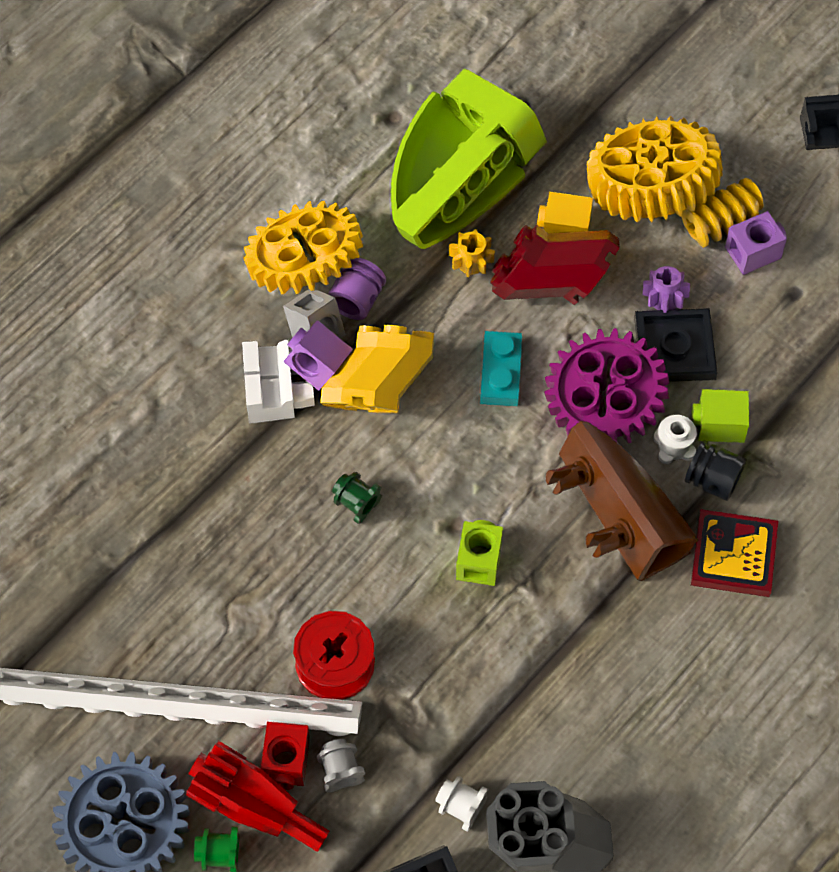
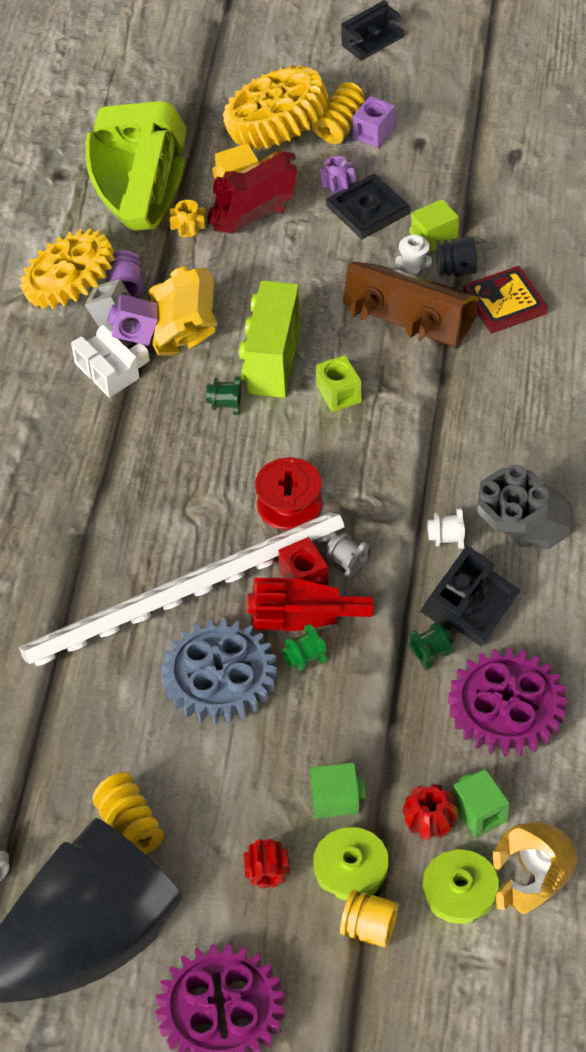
camera: 30 degrees left, 10 degrees down
teal plate [480,331,522,406] -> none
magenta gear [544,328,669,443] -> none
none -> lime brick [239,280,301,398]

